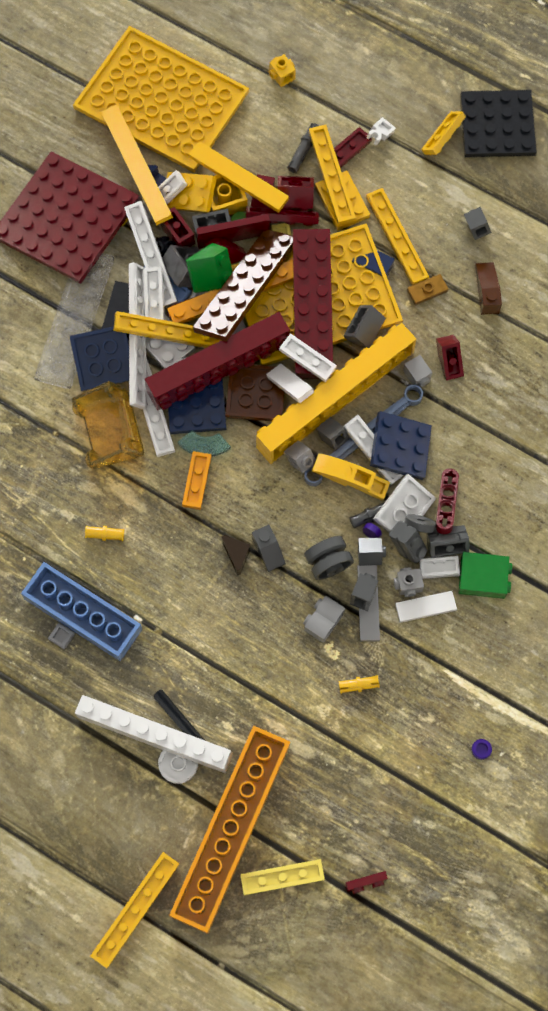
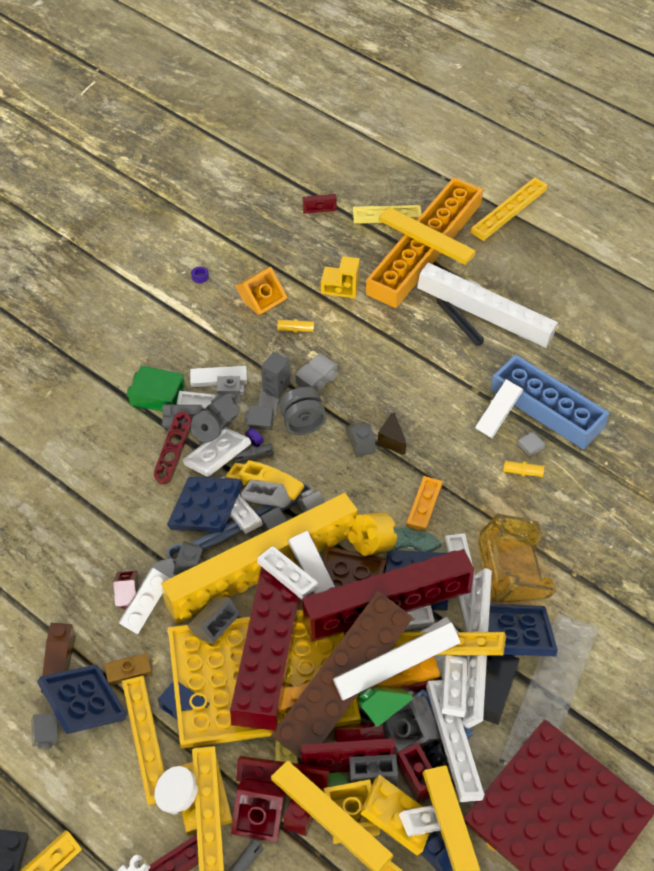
camera: 170 degrees left, 20 degrees down
none -> dark blue plate [37,664,127,735]
none -> white plate [118,568,170,634]
none -> white tile [155,766,198,815]
none -> dark grey slope [173,541,204,575]
none -> light orange slope [235,267,288,315]
none -> light grey brick [241,479,291,508]
none -> yellow brick [321,256,360,299]
none -> white tile [333,622,461,700]
none -> yellow brick [348,512,397,556]
none -> yellow tile [379,207,476,265]
none -> white tile [475,379,523,438]
none -> light grey tile [517,432,545,457]

